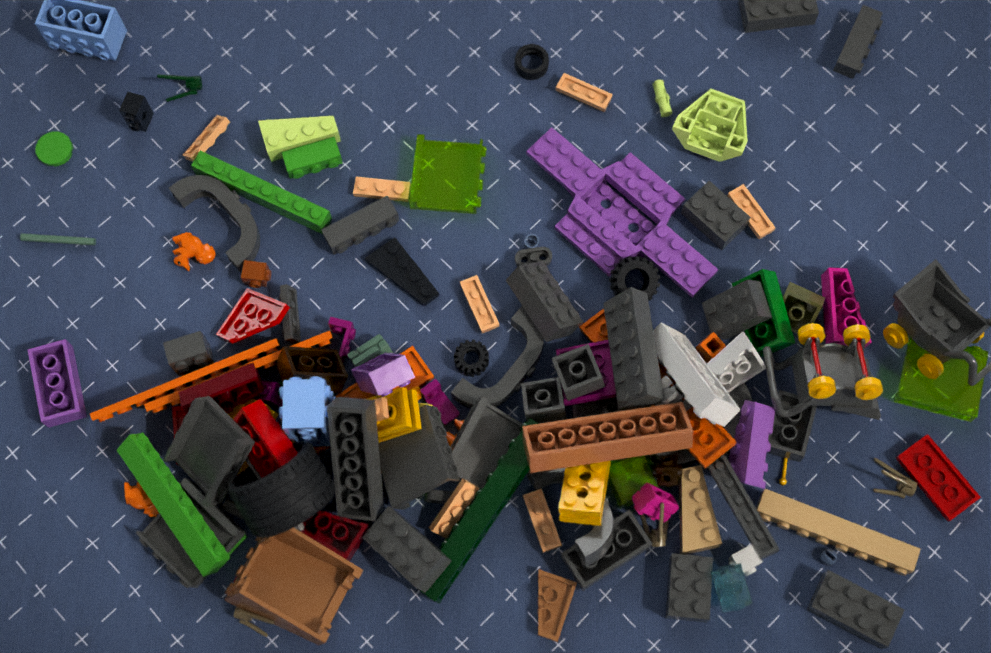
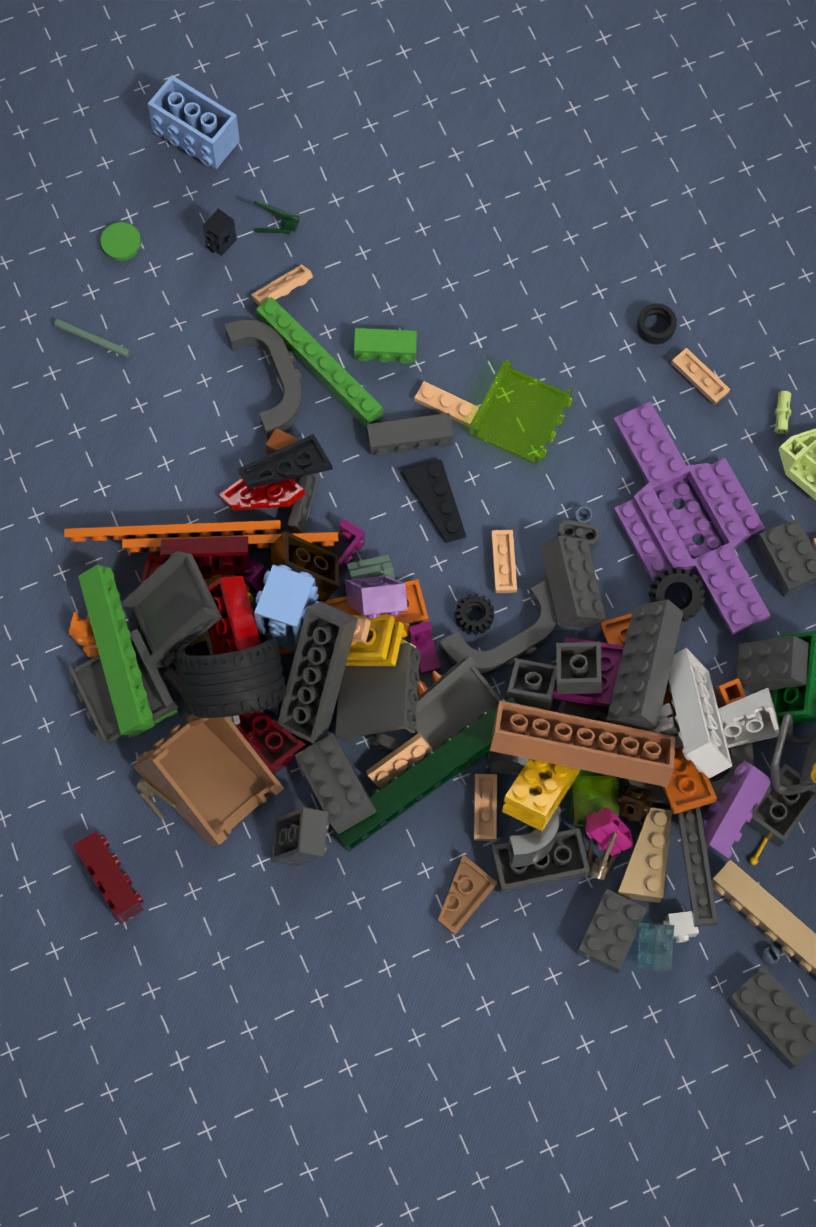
camera: 15 degrees right, 0 degrees up
medium lavender brick [28,339,87,428] -> none
dark grey brick [163,331,215,375] -> none
orange animal [172,232,216,271] -> none
yellowish green wedge [258,116,341,162] -> none
none -> black wing [238,434,333,489]
none -> dark grey brick [271,807,329,866]

